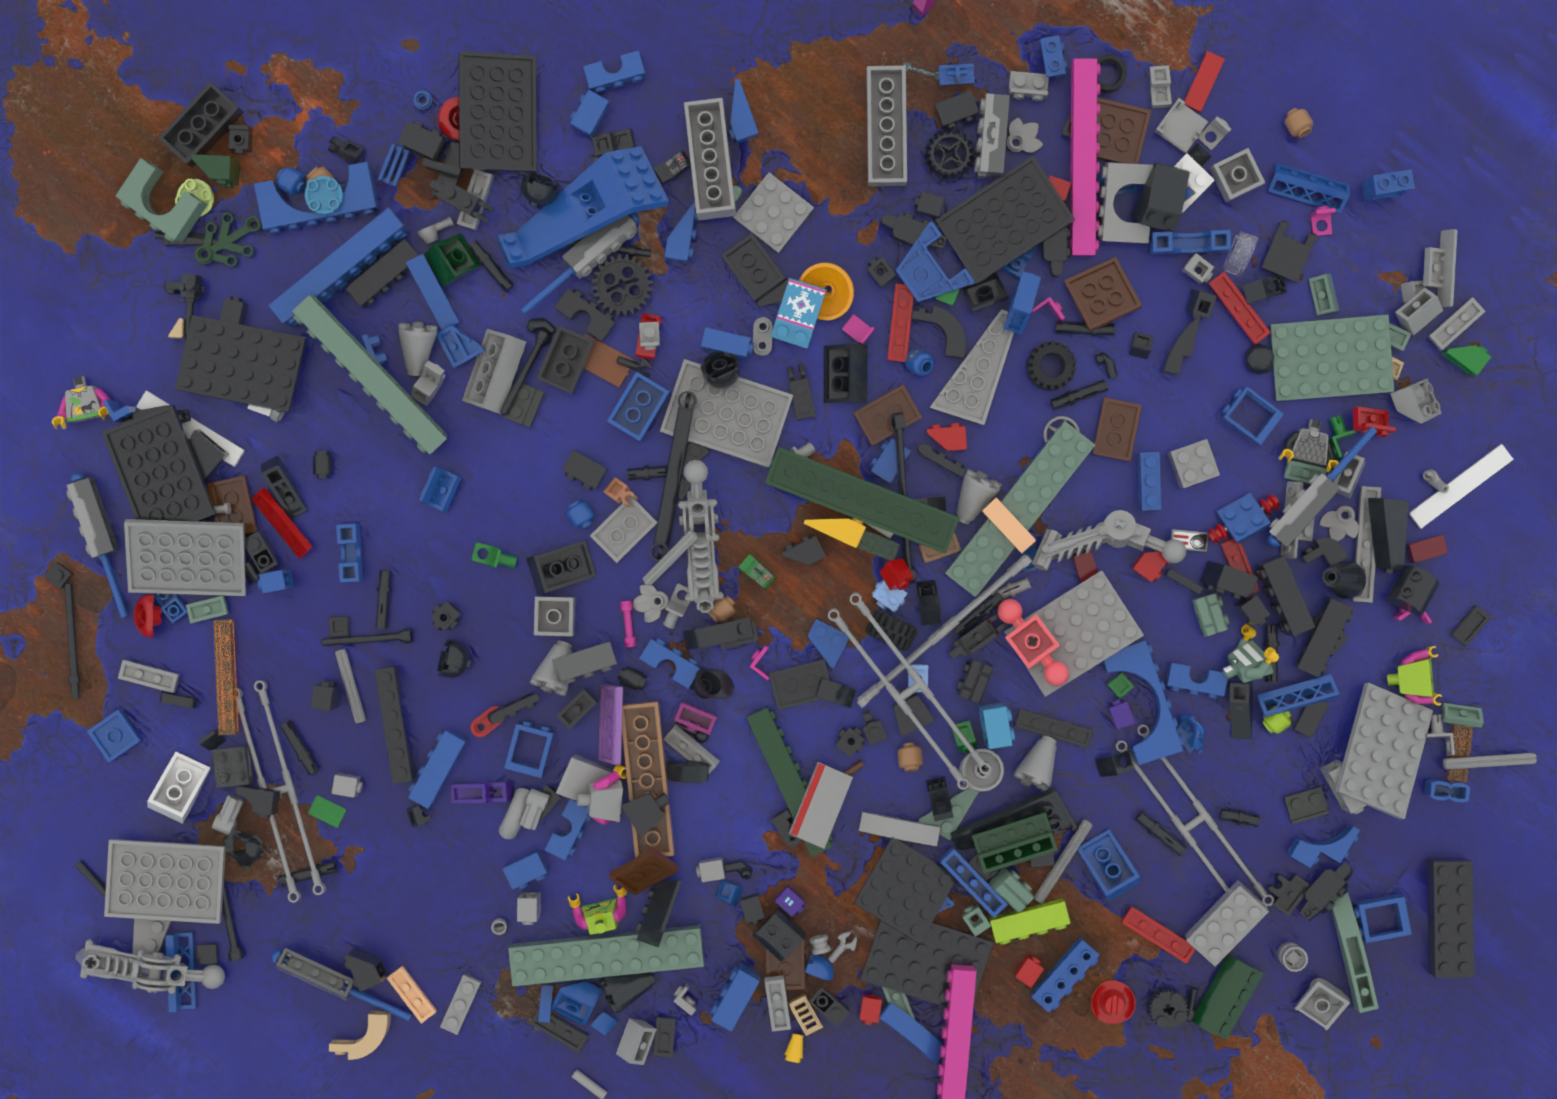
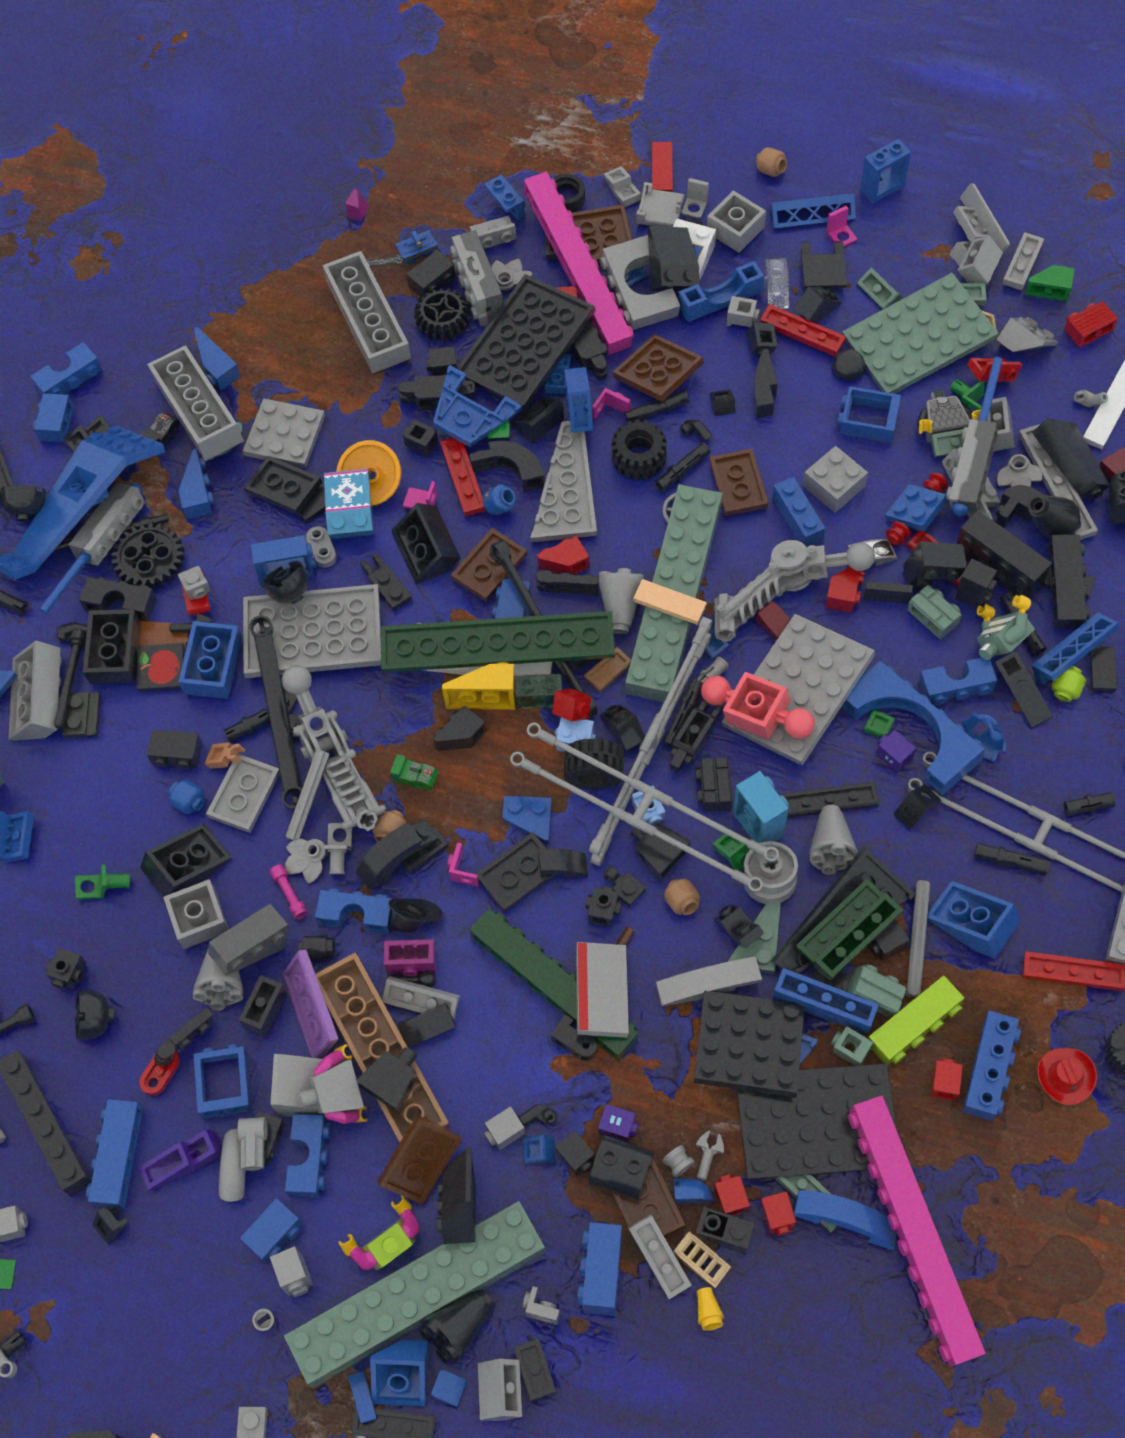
camera: 20 degrees left, 25 degrees down
none -> tile [137,643,185,692]
none -> red brick [714,1174,750,1216]
none -> red brick [1064,301,1118,348]

